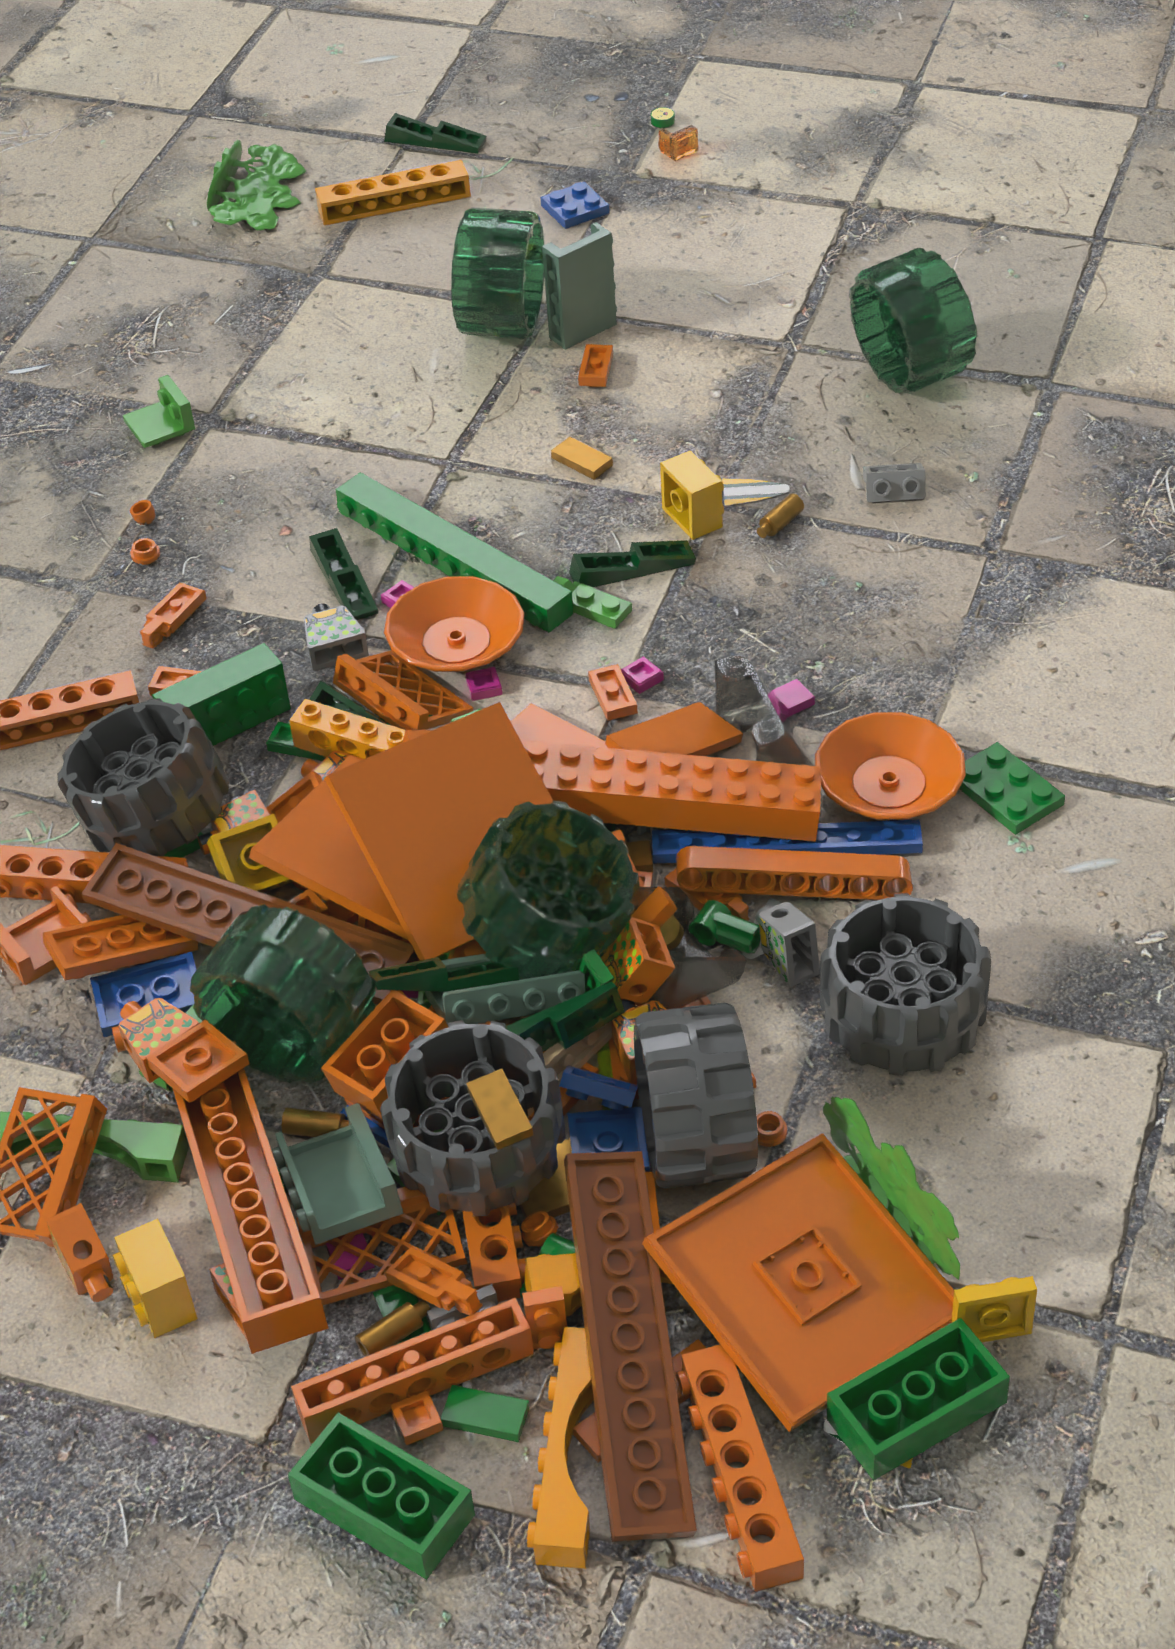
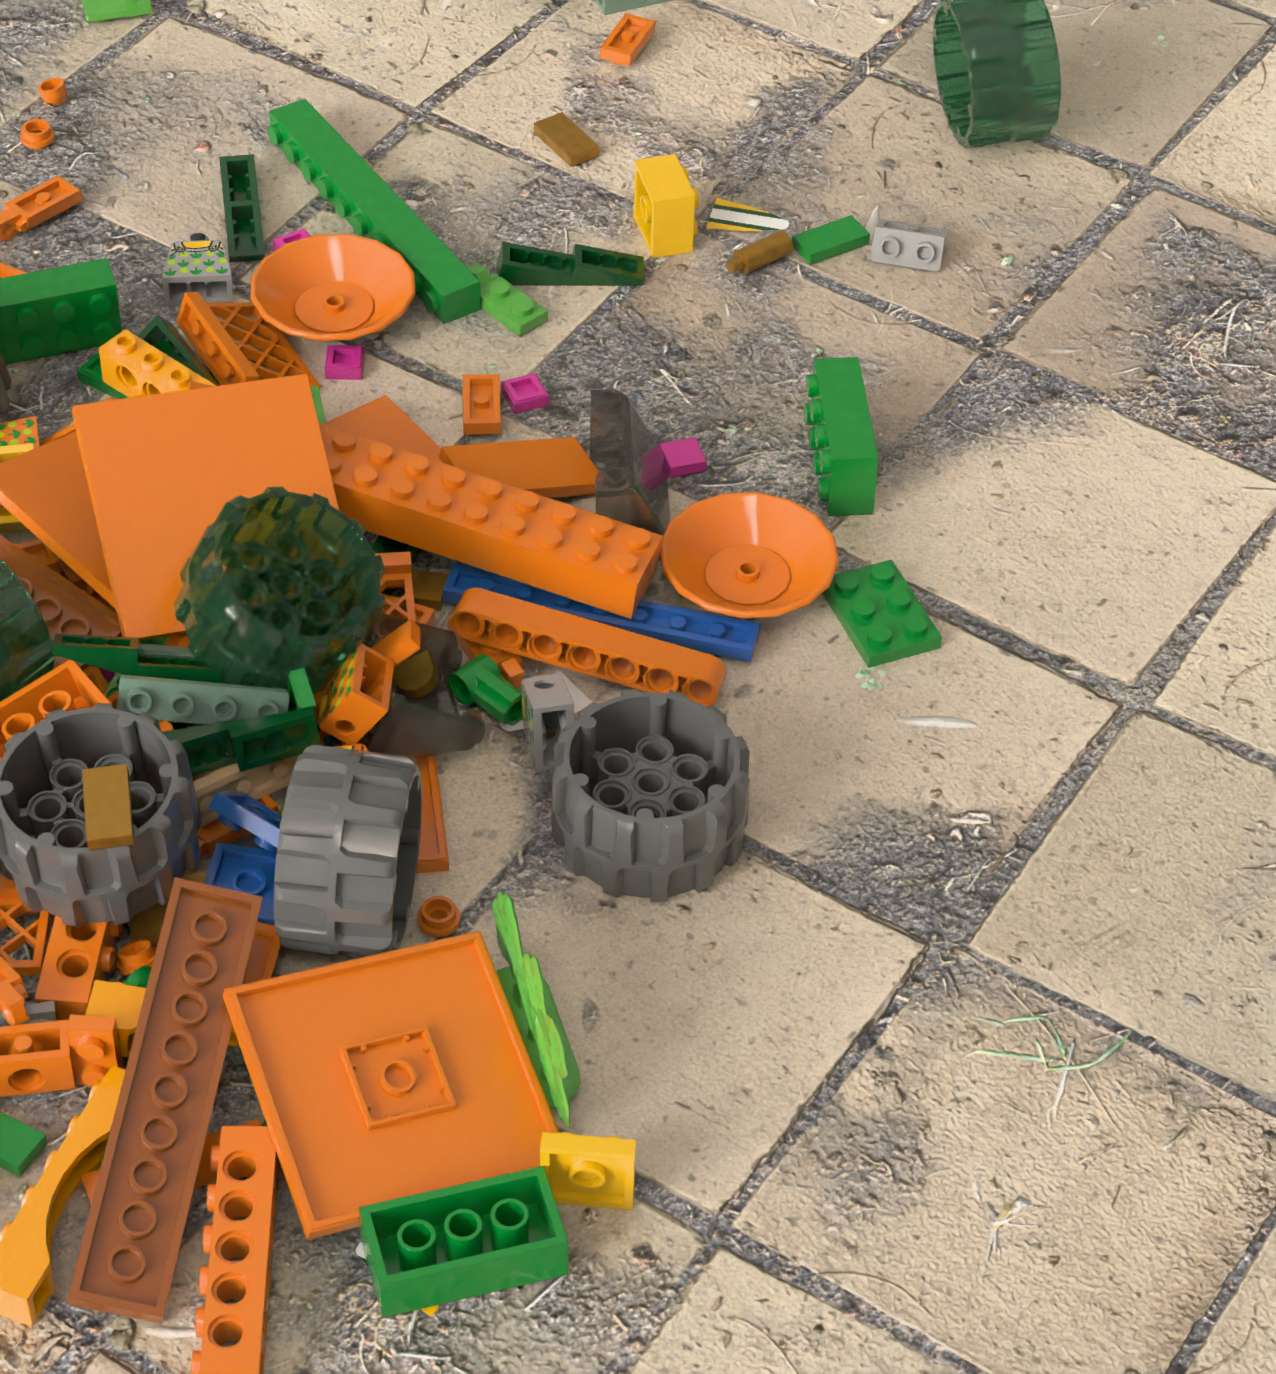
camera: 10 degrees right, 0 degrees up
none -> green tile [792,215,870,265]
none -> green brick [804,357,879,516]

